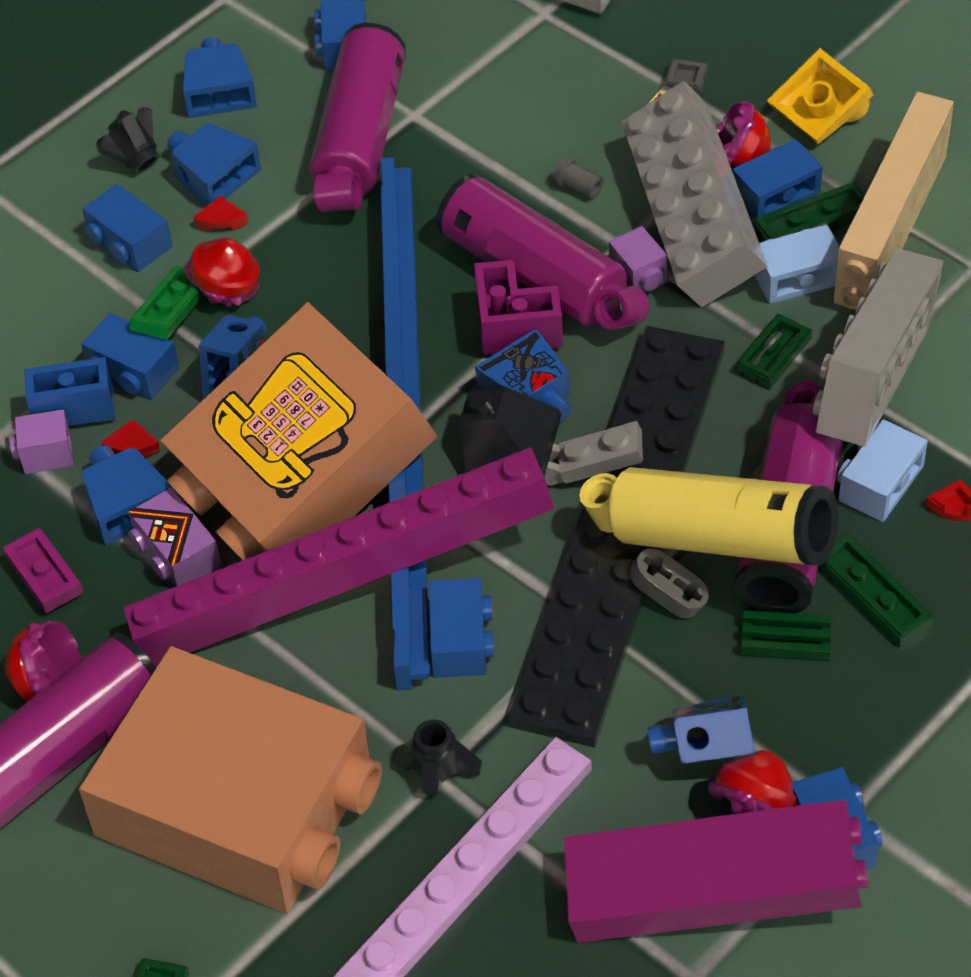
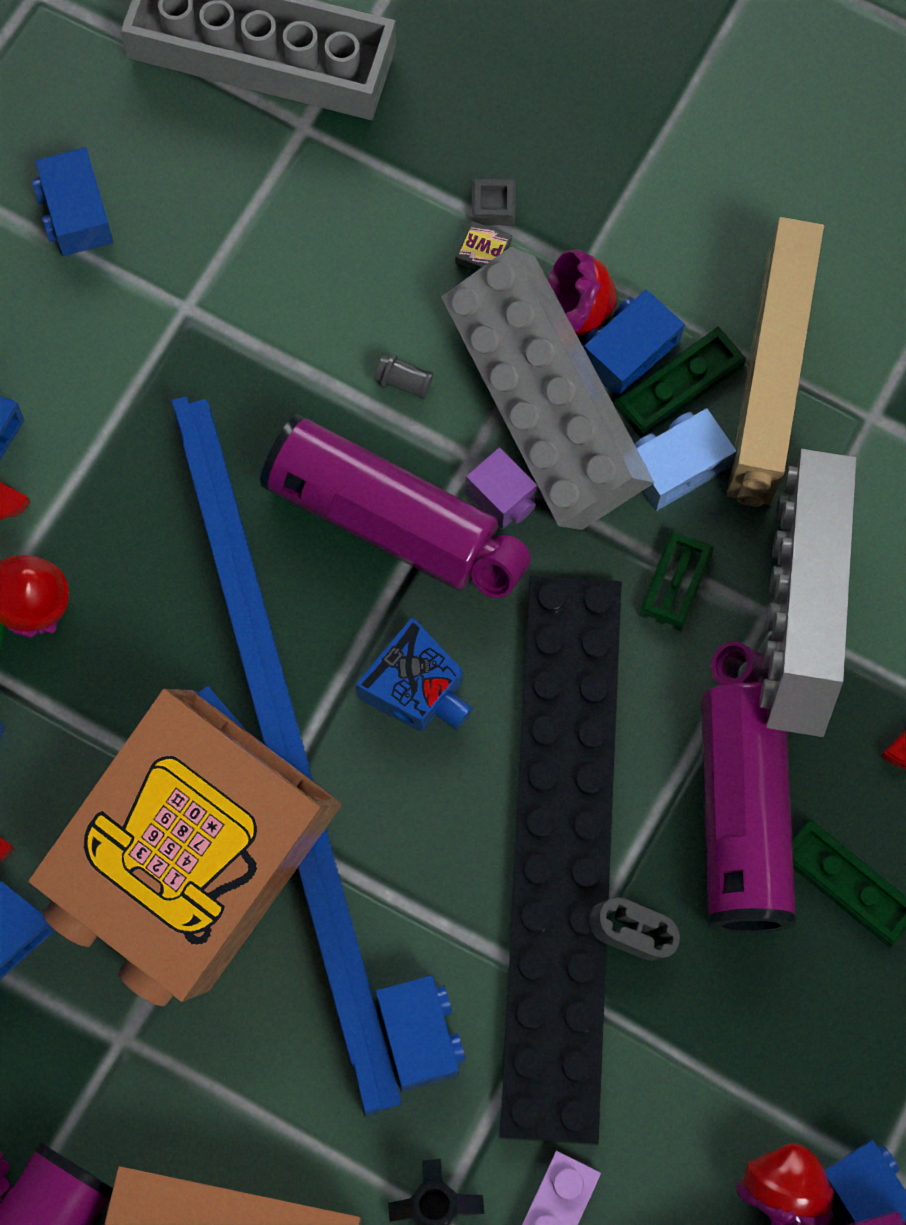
camera: 20 degrees left, 20 degrees up
magenta brick [124,447,555,666] -> none
medium lavender brick [128,487,222,587] -> none
blue torso [199,315,267,400] -> none
magenta piece [309,23,406,212] -> none
black slope [459,387,562,477] -> none
magenta brick [474,260,563,355] -> none
light grey hinge [544,421,643,486] -> none
light yellow piece [579,467,838,566] -> none
torso [648,695,755,763] -> none
dark green tile [741,610,831,661] -> none
yellow slope [767,48,874,144] -> none
light blue brick [837,419,928,522] -> none

